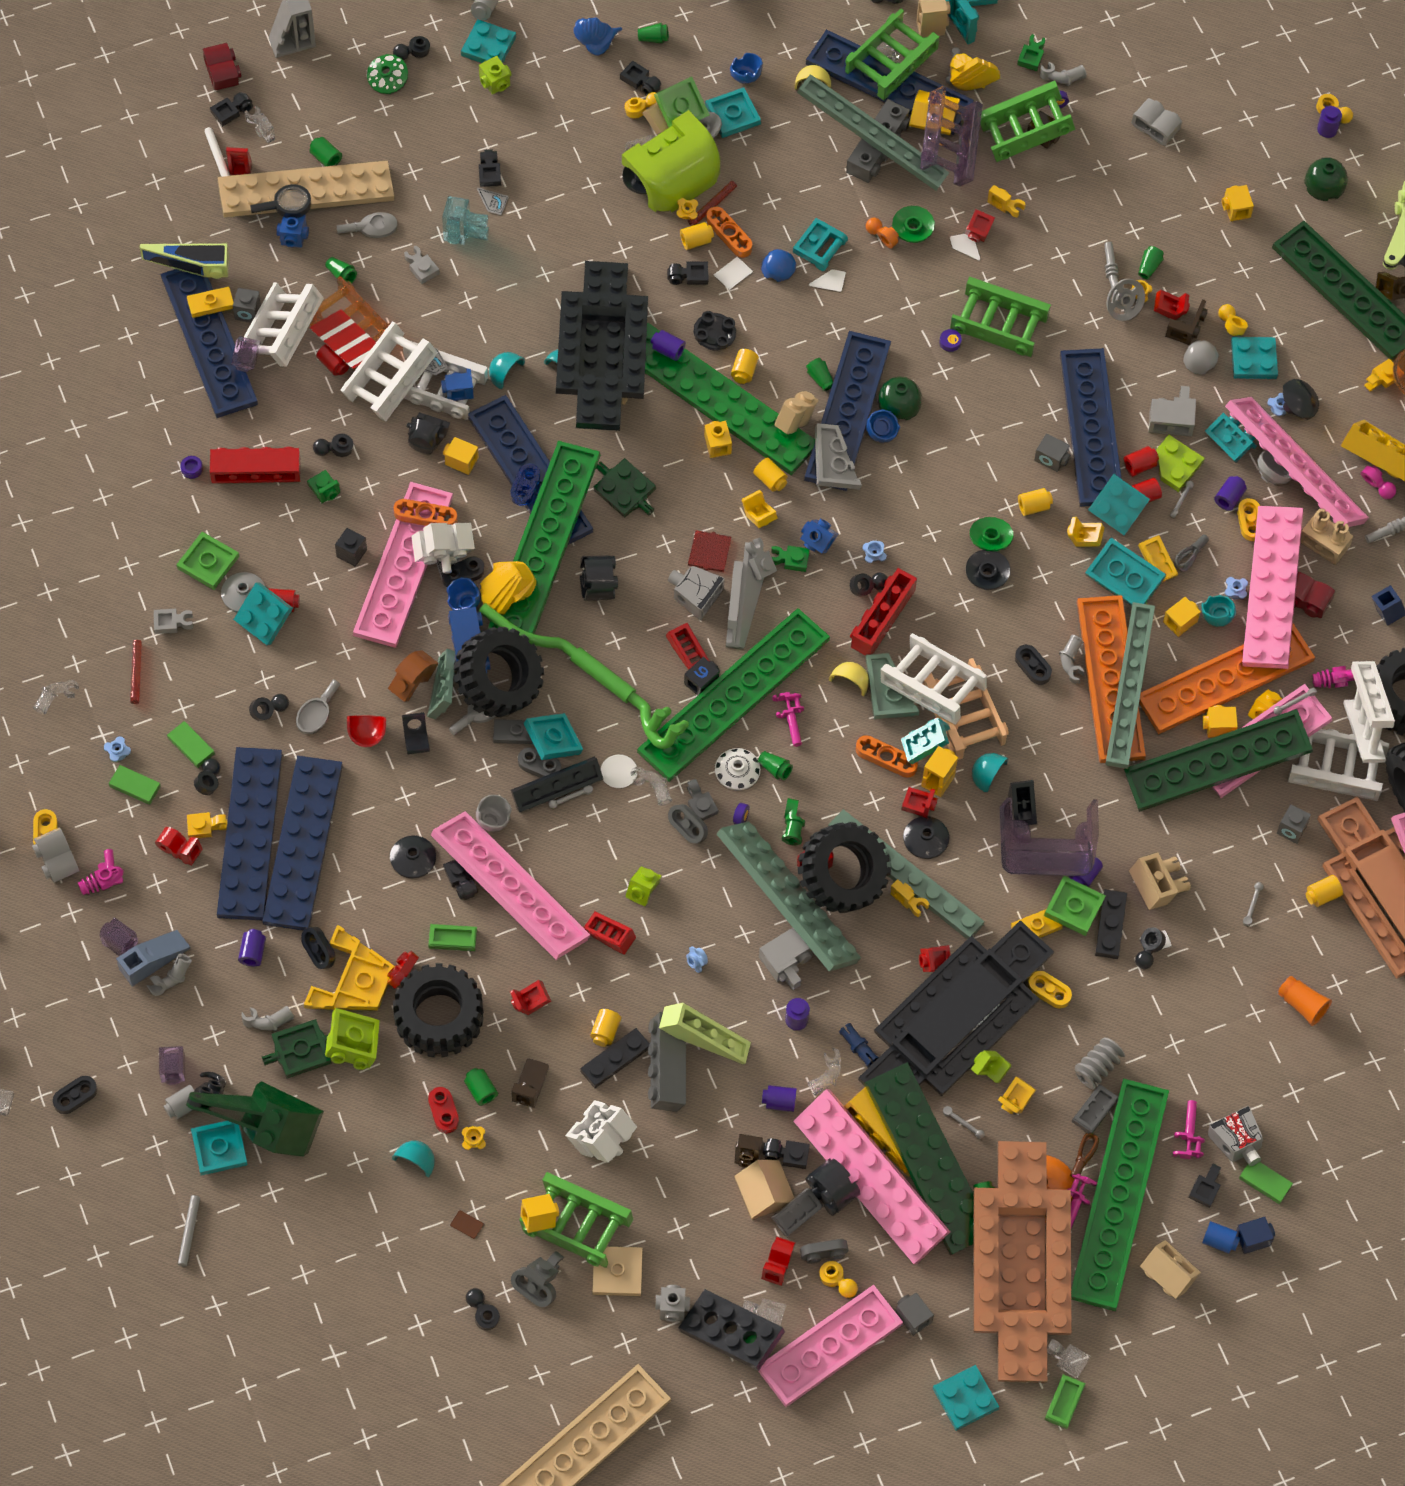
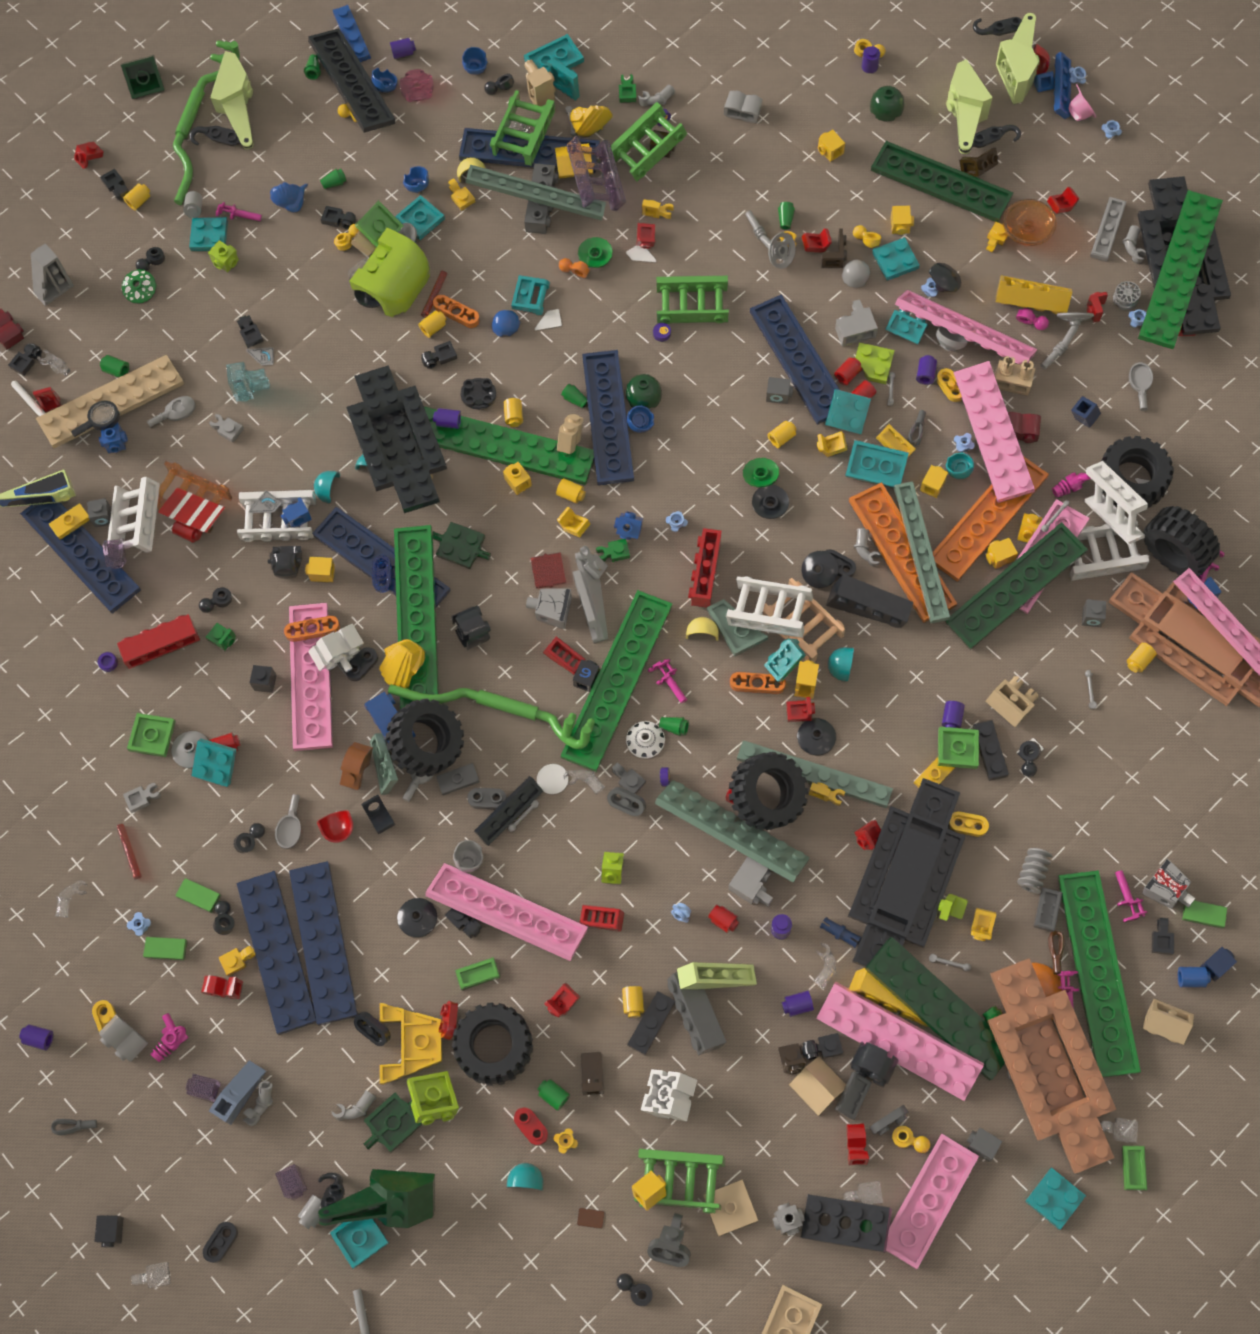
camera: 15 degrees left, 5 degrees up
dark purple brick [238,929,266,967] -> none
green cone [325,257,357,285] -> none
white fence [340,321,438,422] -> none
blue hair [447,577,481,610] -> none
teal plate [524,713,583,760] -> none
yellow plate [676,198,698,220] -> none
white sticker [714,257,753,290] -> none
green connector [782,798,805,846] -> none
light grey wing [815,423,862,490] -> none
black plate [850,572,888,597] -> none
clear purple windscreen [1000,798,1099,876] -> none
black slope [1008,780,1037,827] -> none
orange plant [1278,976,1332,1026] -> none
none -> dark pink piece [216,202,262,221]
none -> yellow plate [448,178,476,211]
none -> red brick [708,904,739,933]
none -> black dish [801,551,839,588]
none -> black wedge [826,574,914,628]
none -> yellow brick [891,206,914,235]

